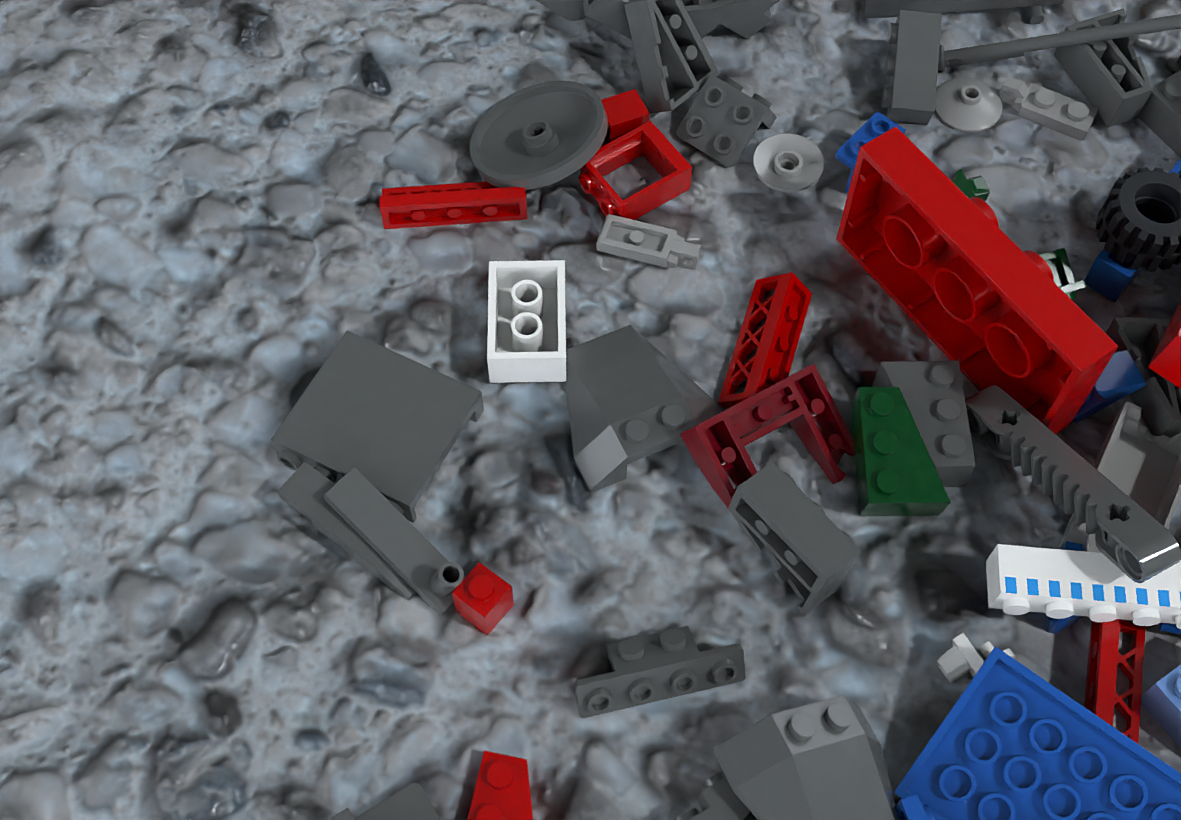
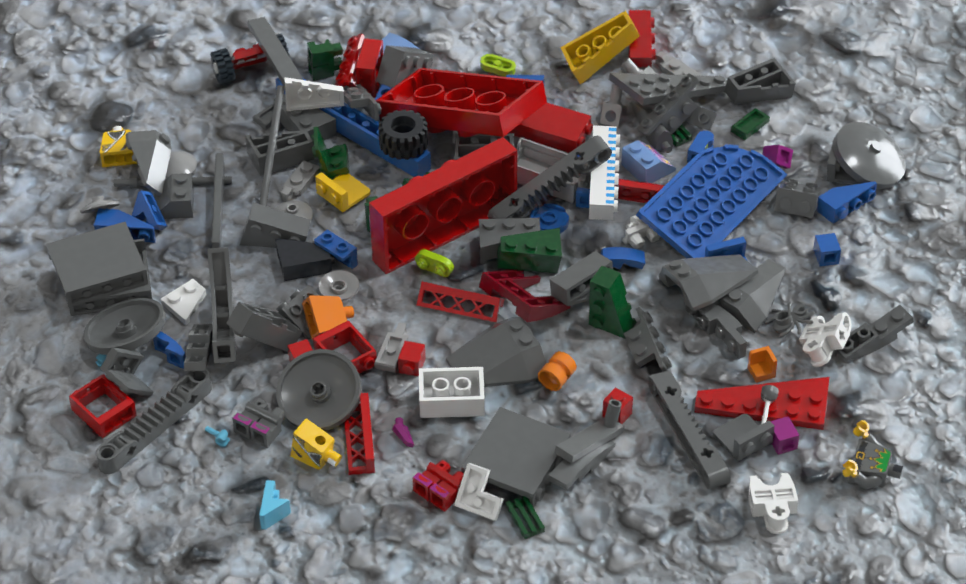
camera: 90 degrees left, 15 degrees down
none -> medium azure hand [205,426,230,447]
none -> dark grey hips [232,399,285,448]
none -> medium azure slope [259,480,291,529]
none -> black slope [275,239,335,281]
none -> yellow torso [290,419,342,470]
none -> orange torso [302,295,354,340]
none -> dark green bracket [311,126,350,178]
none -> yellow bracket [315,172,371,212]
none -> magenta bar [392,417,414,447]
none -> red brick [398,341,426,377]
none -> red hips [412,460,464,512]
none -> lime plate [415,249,454,277]
none -> white plate [454,463,504,520]
none -> dark green tile [506,496,545,539]
none -> blue tile [529,203,569,233]
none -> orange wheel [538,351,577,391]
none -> dark green wedge [588,266,636,339]
none -> blue slope [601,247,645,269]
none -> dark grey gear [647,370,731,490]

